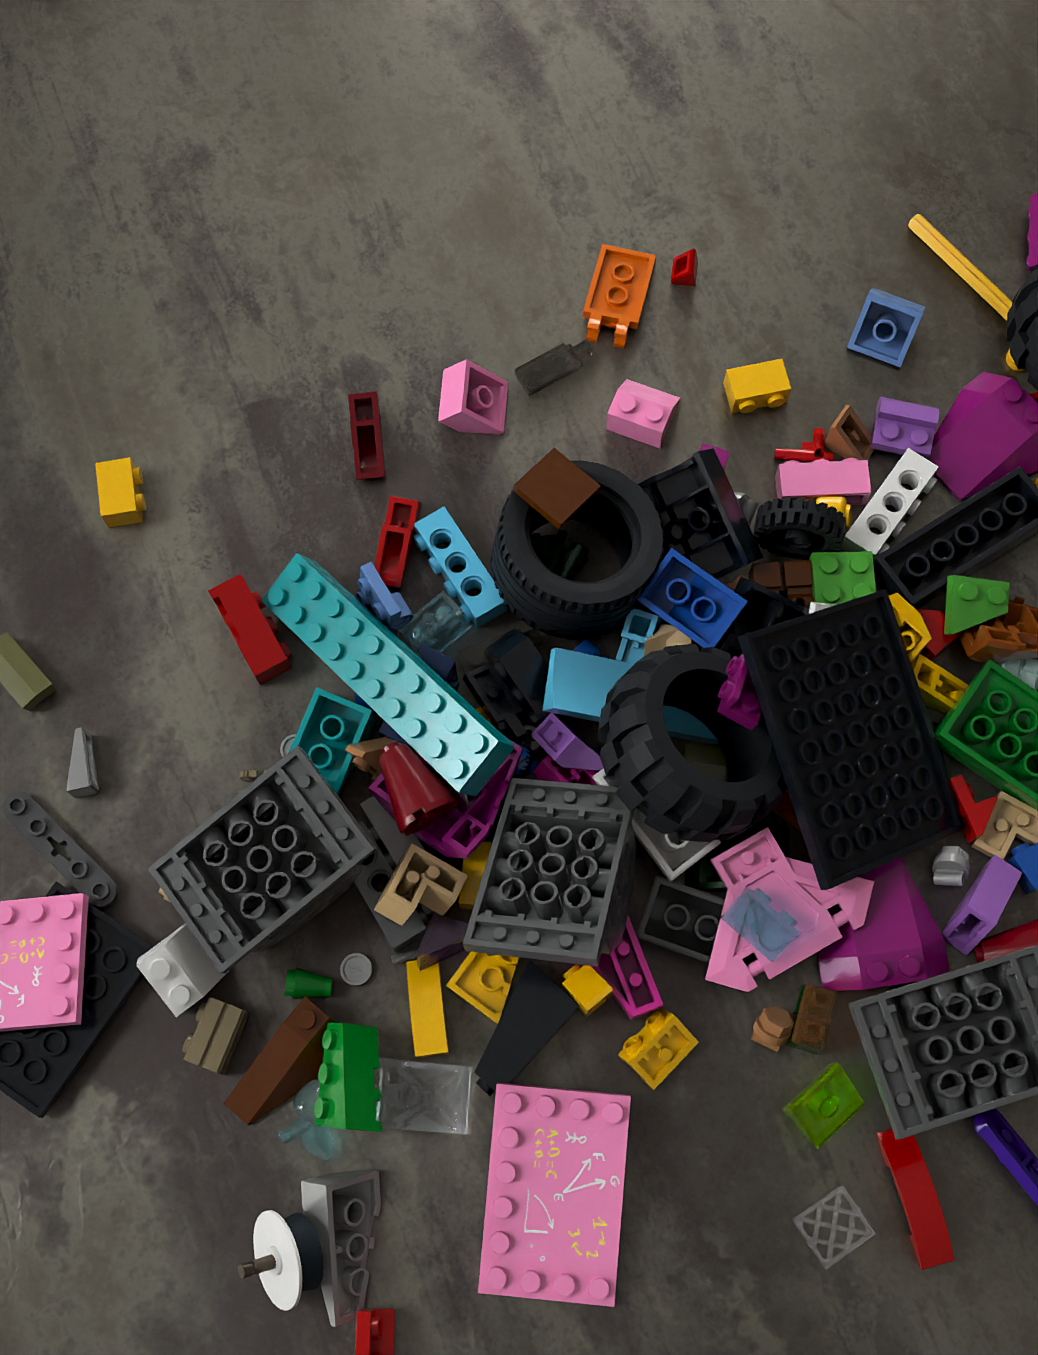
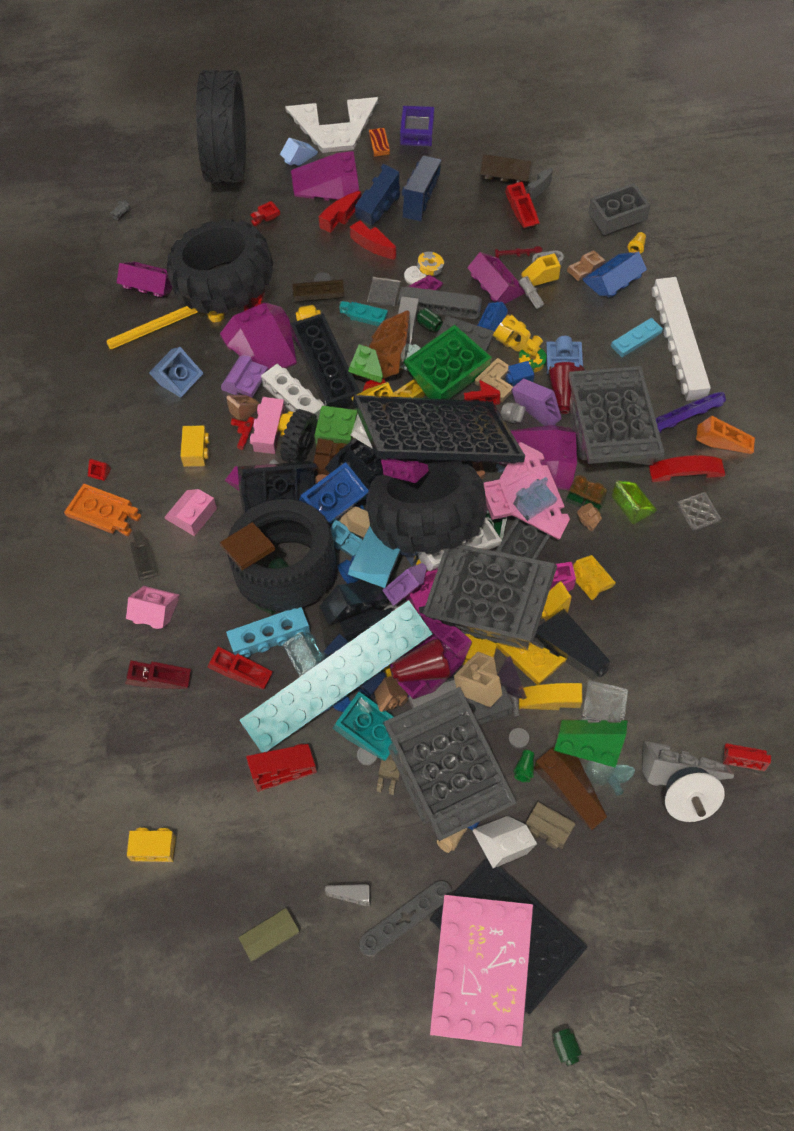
camera: 80 degrees left, 10 degrees down
medium blue plate [356,562,414,636] -> none
bright pink plate [478,1082,631,1307] -> none
none -> orange slope [696,416,755,454]

